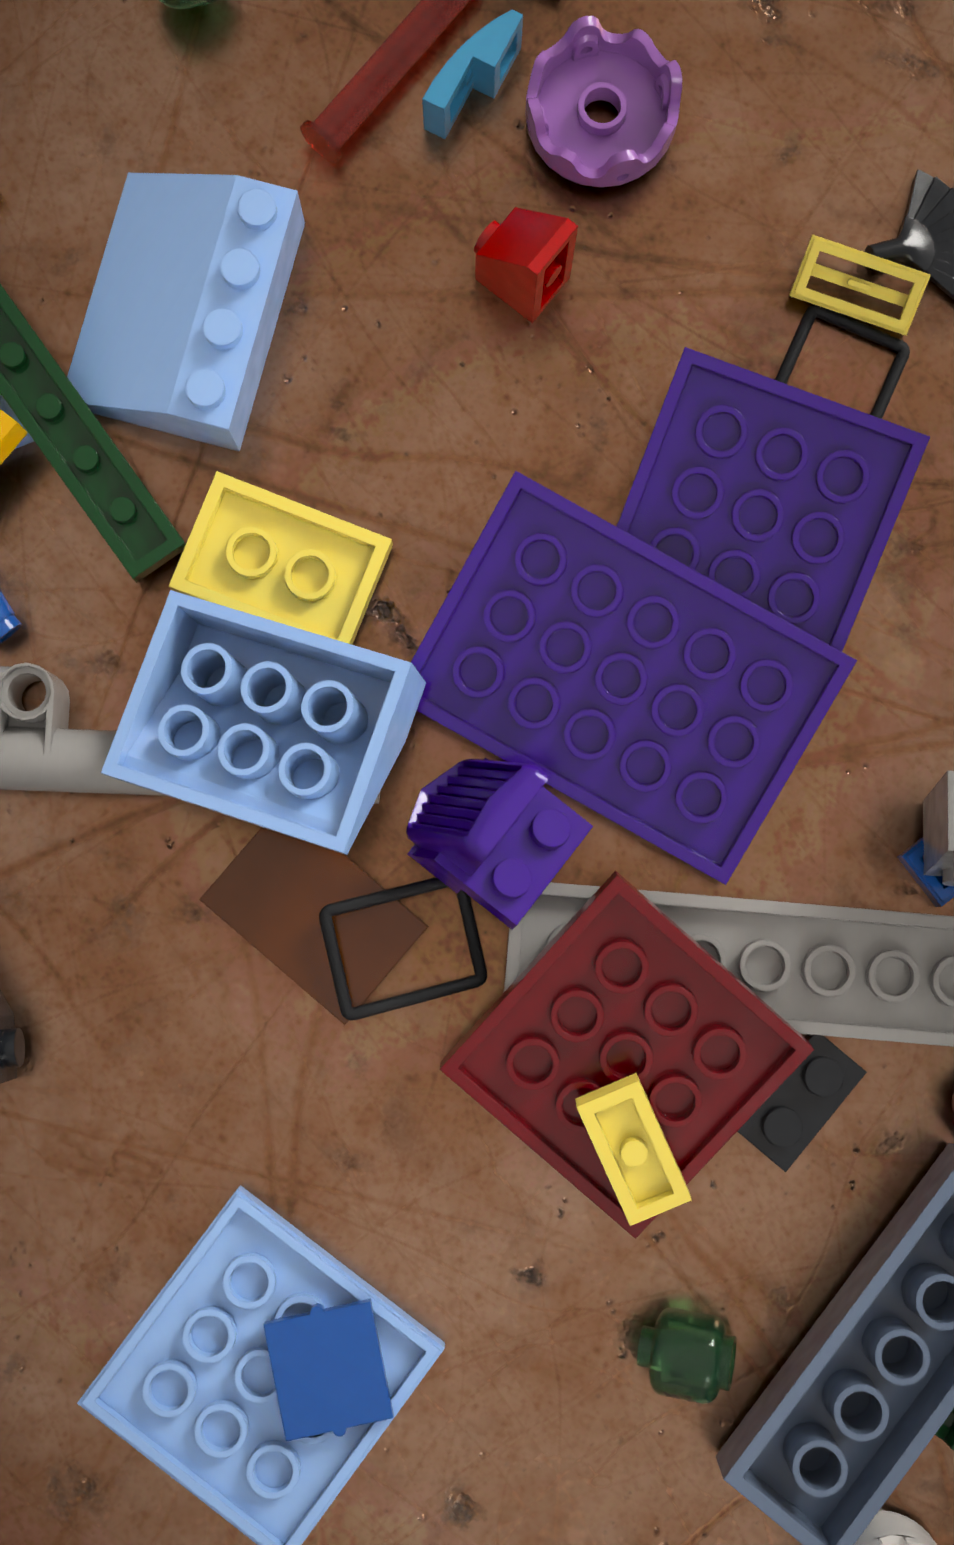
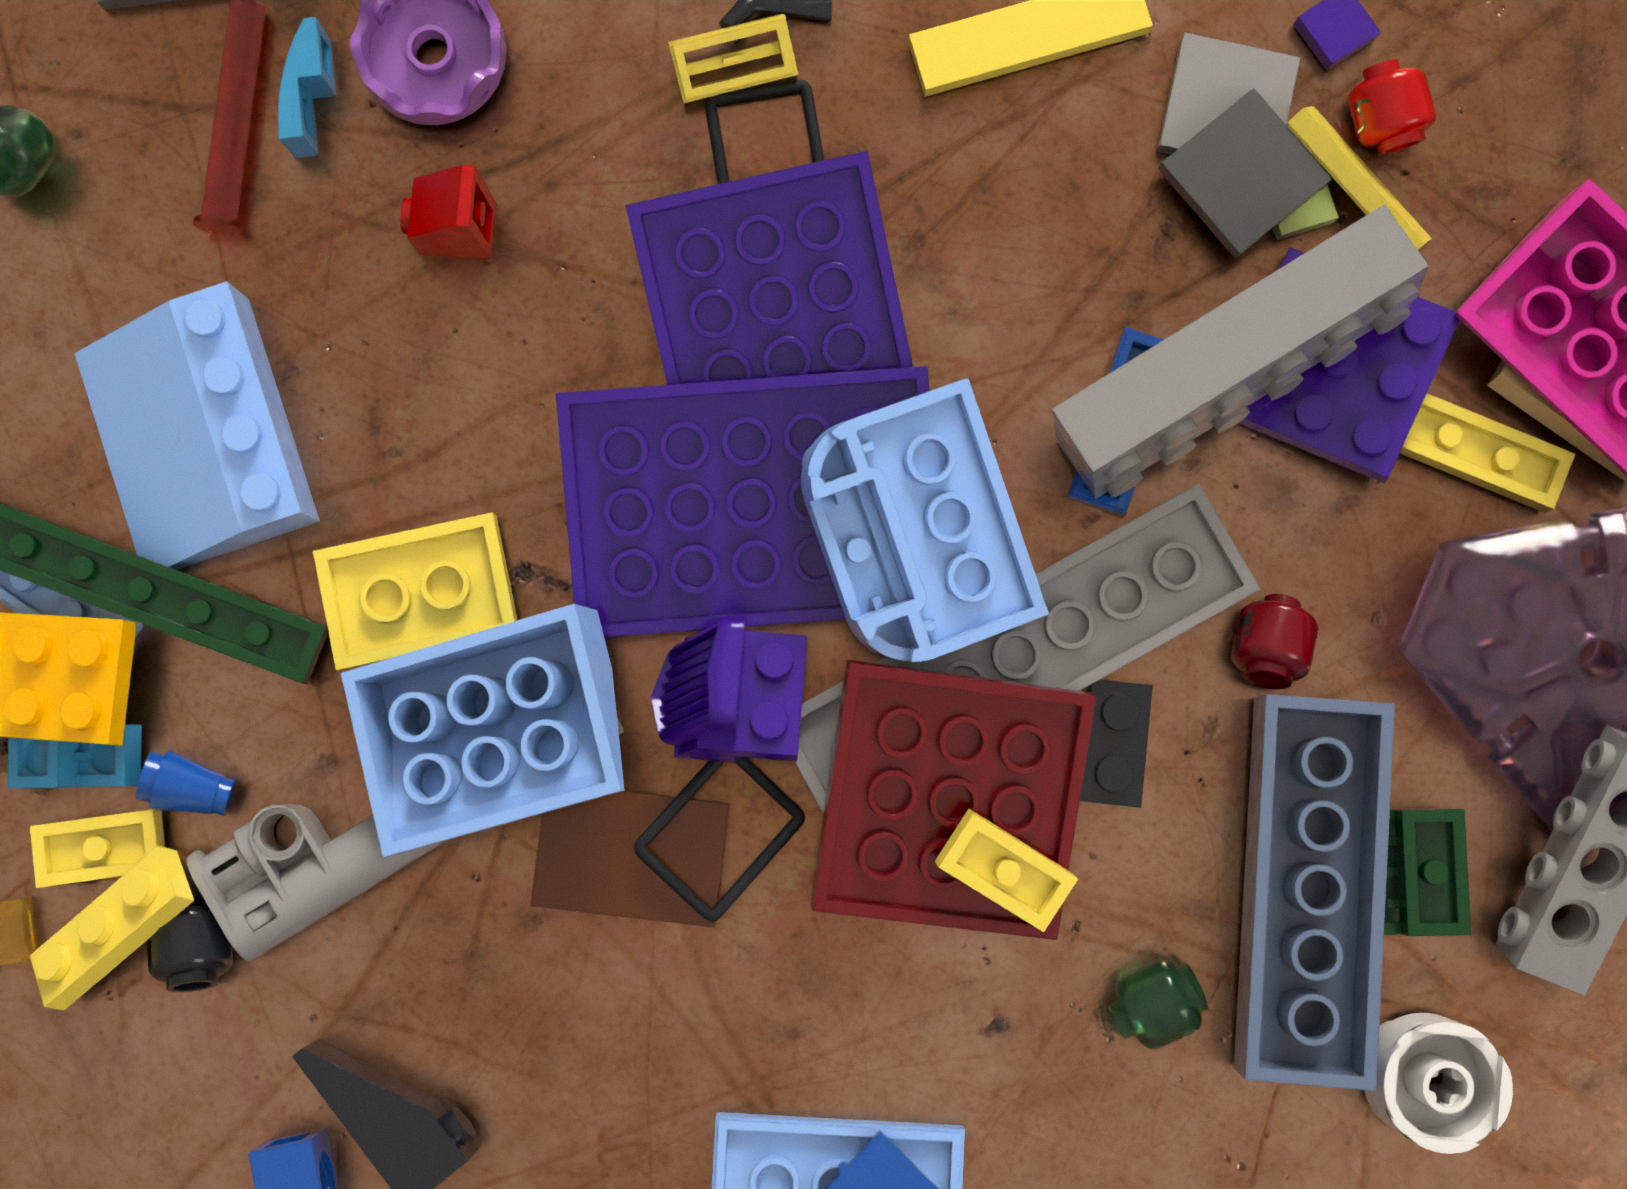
camera: 30 degrees left, 0 degrees up
none -> light blue plate [801,378,1049,662]

